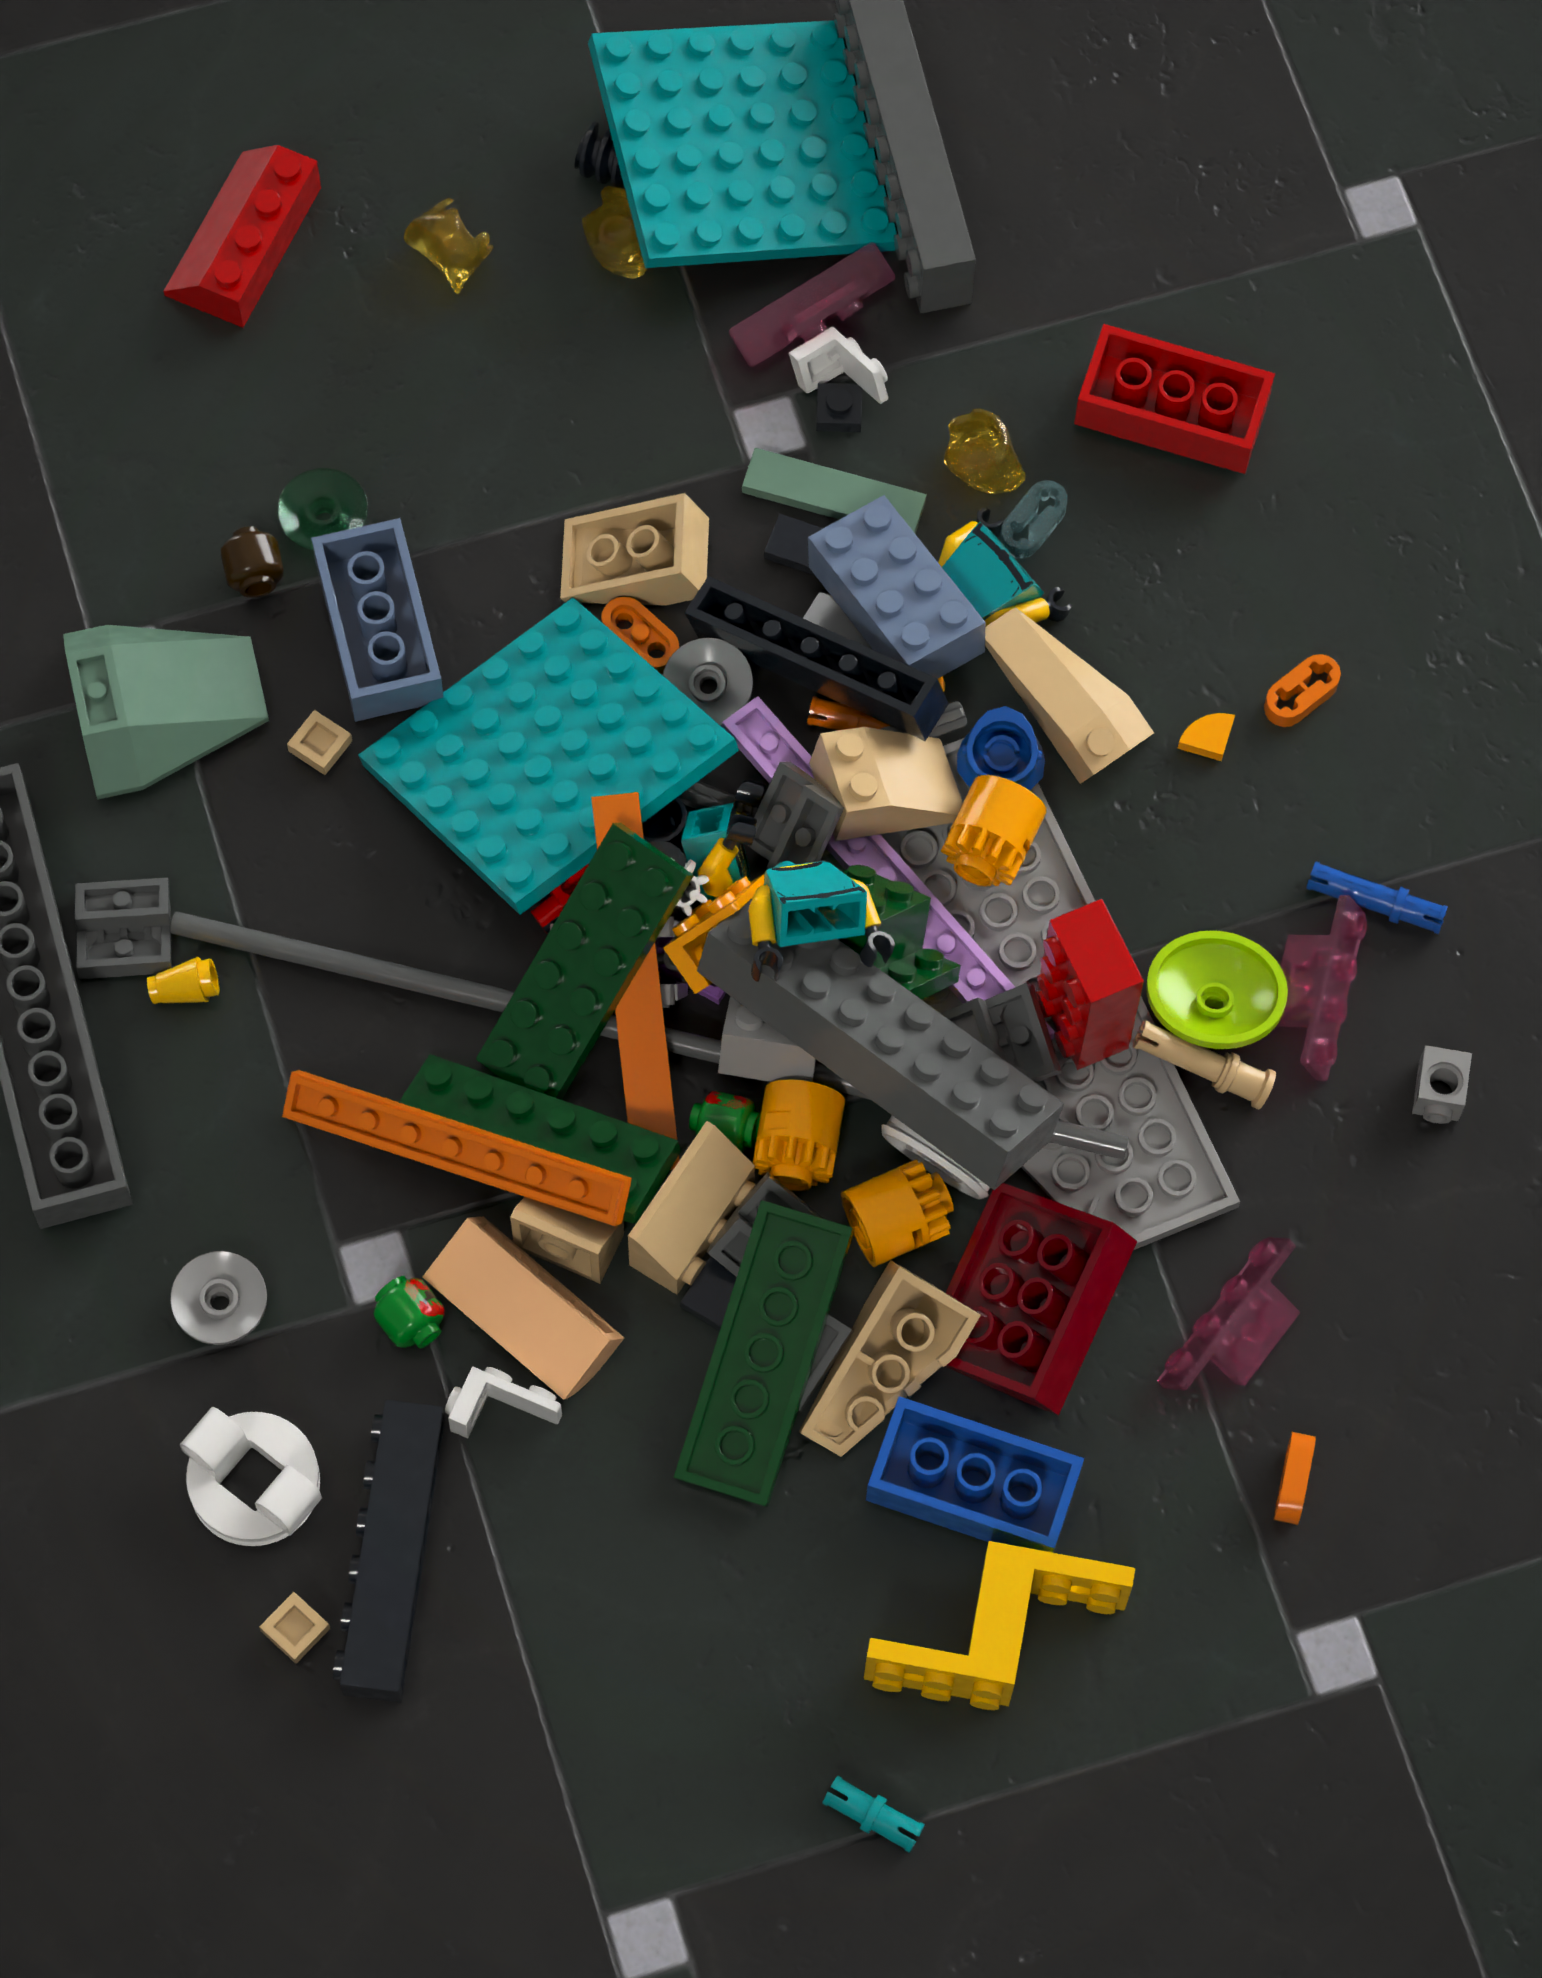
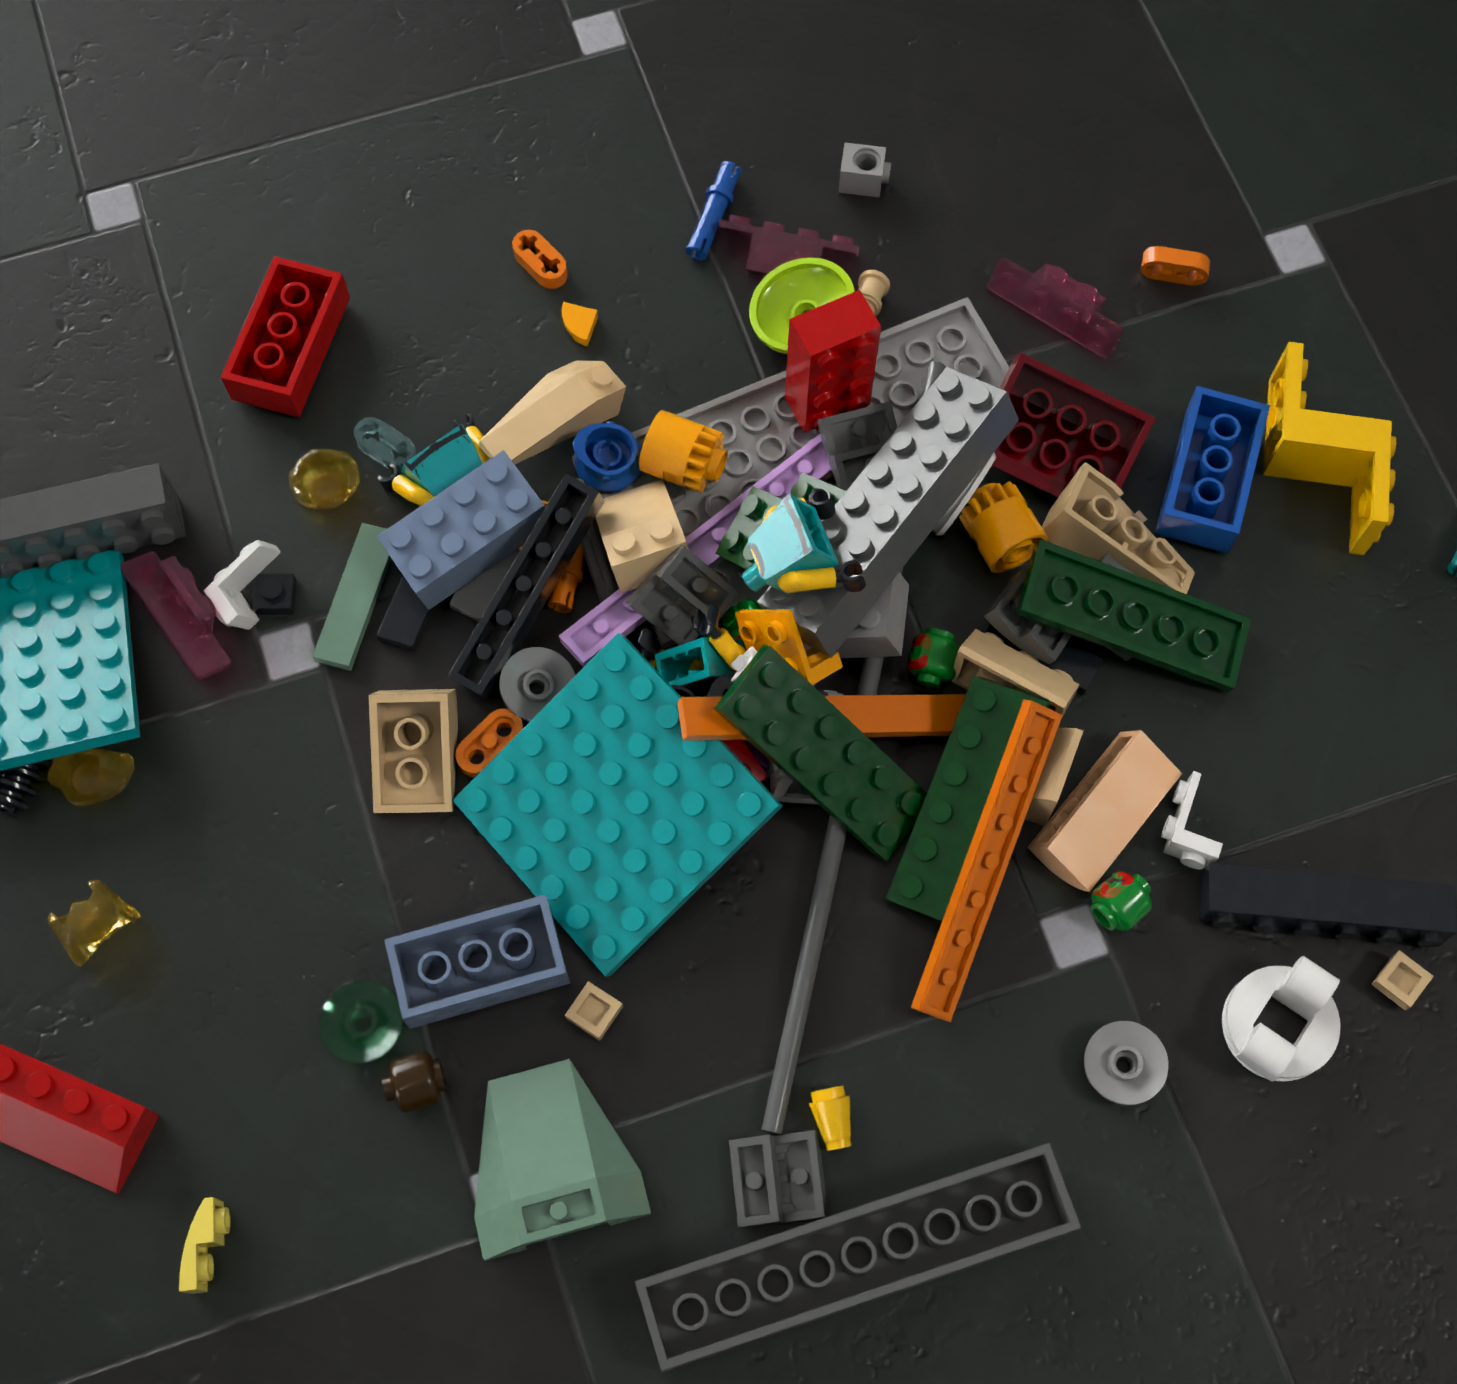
camera: 90 degrees left, 0 degrees up
light orange gear [753,1080,845,1191] -> none
none -> light yellow slope [179,1197,231,1294]

